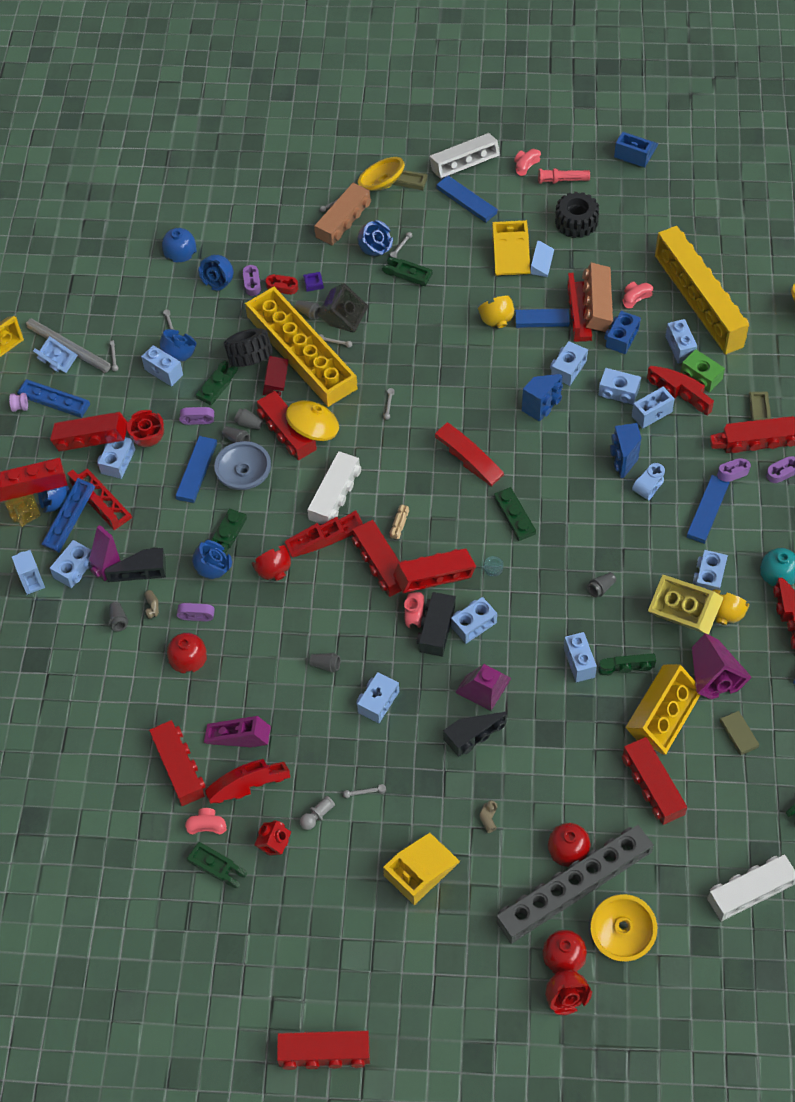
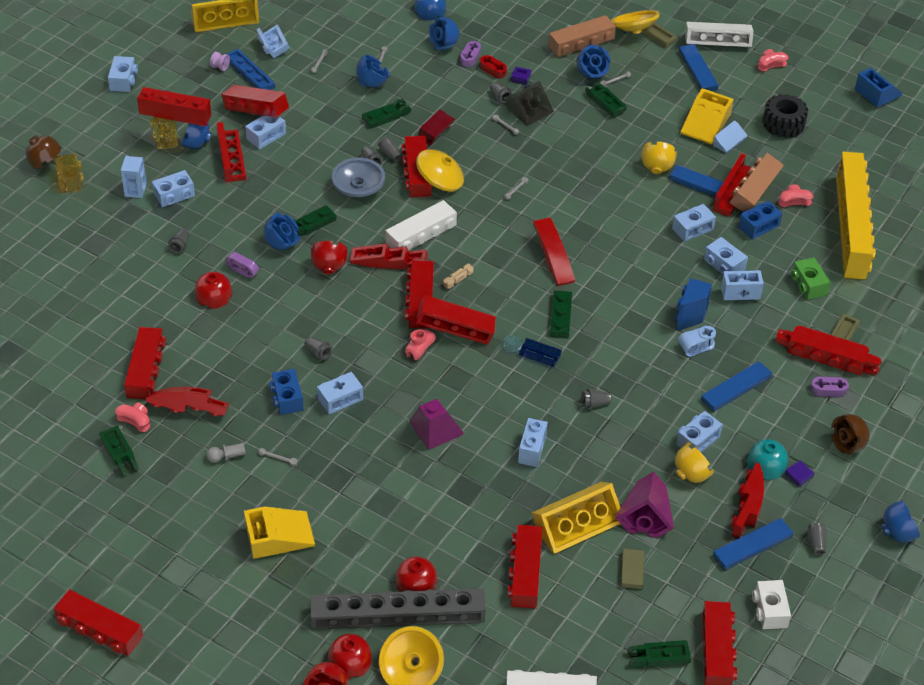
camera: 25 degrees right, 10 degrees down
light grey axle [26,318,111,373] -> none
blue tile [42,478,95,553] -> none
magenta slope [89,525,120,581] -> none
black slope [105,547,166,582] -> none
red cylinder [127,410,164,447] -> none
light blue brick [141,345,183,387] -> none
dark tan arm [144,590,159,619] -> none
blue tile [176,436,217,503] -> none
medium lavender beam [179,407,214,425] -> none
magenta slope [204,716,271,747] -> none
black tyre [224,328,273,367] -> none
yellow brick [245,287,358,407] -> none
red brick [254,820,291,856] -> none
black brick [417,592,456,657] -> none
black slope [443,712,507,757] -> none
light blue brick [451,597,497,644] -> none
dark tan arm [479,800,497,833] -> none
blue slope [522,374,563,422] -> none
coral pin [538,168,590,184] -> none
dark green hinge [598,653,656,676] -> none
red slope [647,366,714,416] -> none
light yellow brick [648,575,723,635] -> none
light blue brick [666,319,697,364] -> none
medium lavender beam [717,458,751,482] -> none
none -> blue brick [269,369,304,415]
none -> clear blue tile [519,338,562,367]

